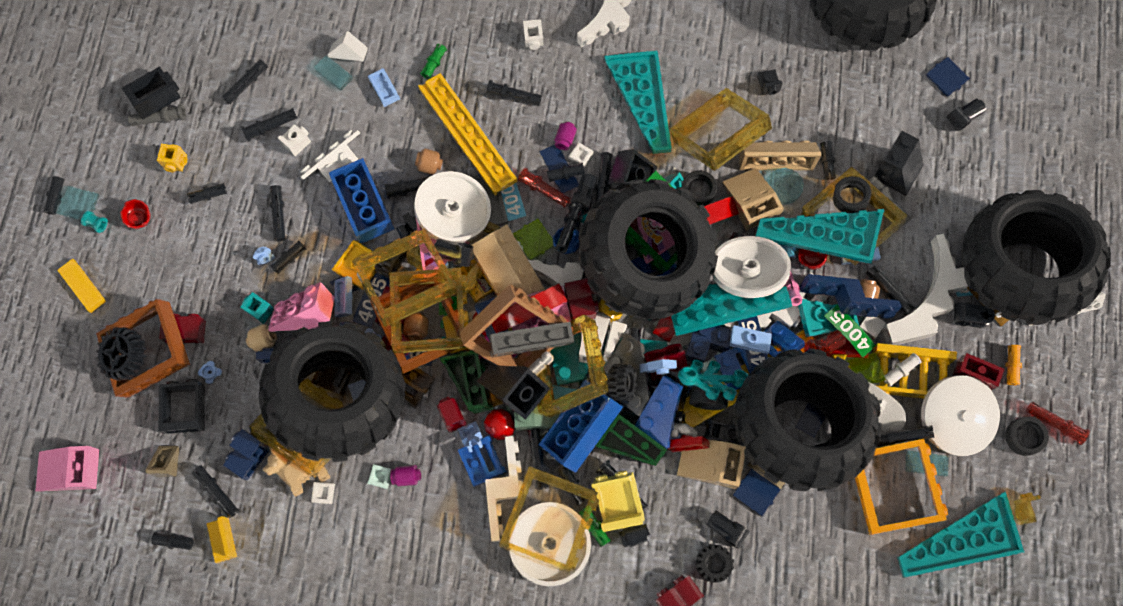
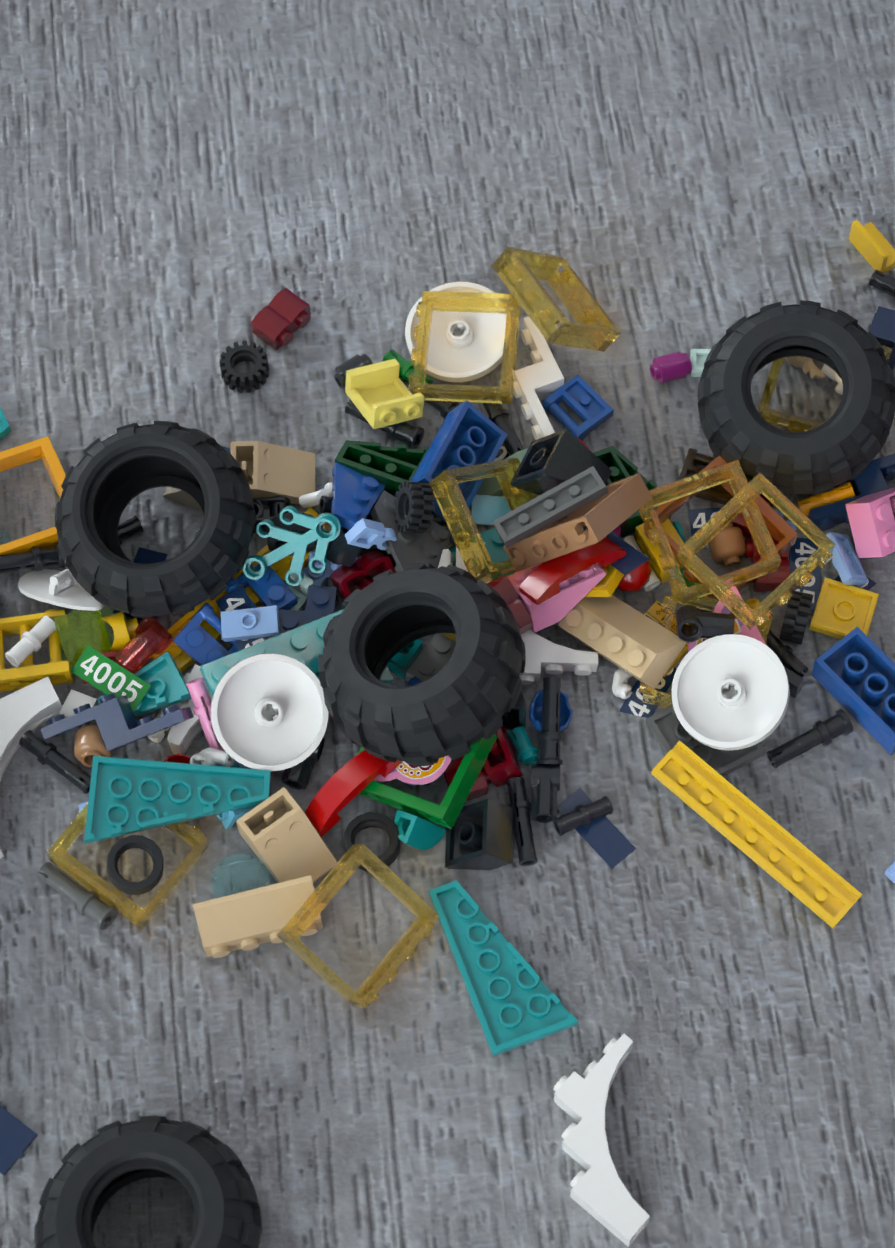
camera: 165 degrees right, 10 degrees down
medium nougat head [415,148,443,175] -> none
green pin [420,43,447,80] -> none
dark red brick [437,397,467,433] -> none
light blue plate [458,421,483,452] -> none
black pin [486,80,542,106] -> none
medium azure sticker [501,169,526,221] -> none
clear neon green piece [512,218,554,260] -> none
clear red pin [517,167,571,208] -> none
white brick [523,19,543,50] -> none
magenta brick [554,122,577,150] -> none
white tile [568,142,594,167] -> none
red plate [667,435,709,452] -> none
black piece [706,510,750,549] -> none
black bracket [757,69,783,95] -> none
black pin [820,141,836,180] -> none
black slope [874,131,924,196] -> none
none -> white arm [190,747,234,767]
none -> clear yellow window [492,246,621,352]

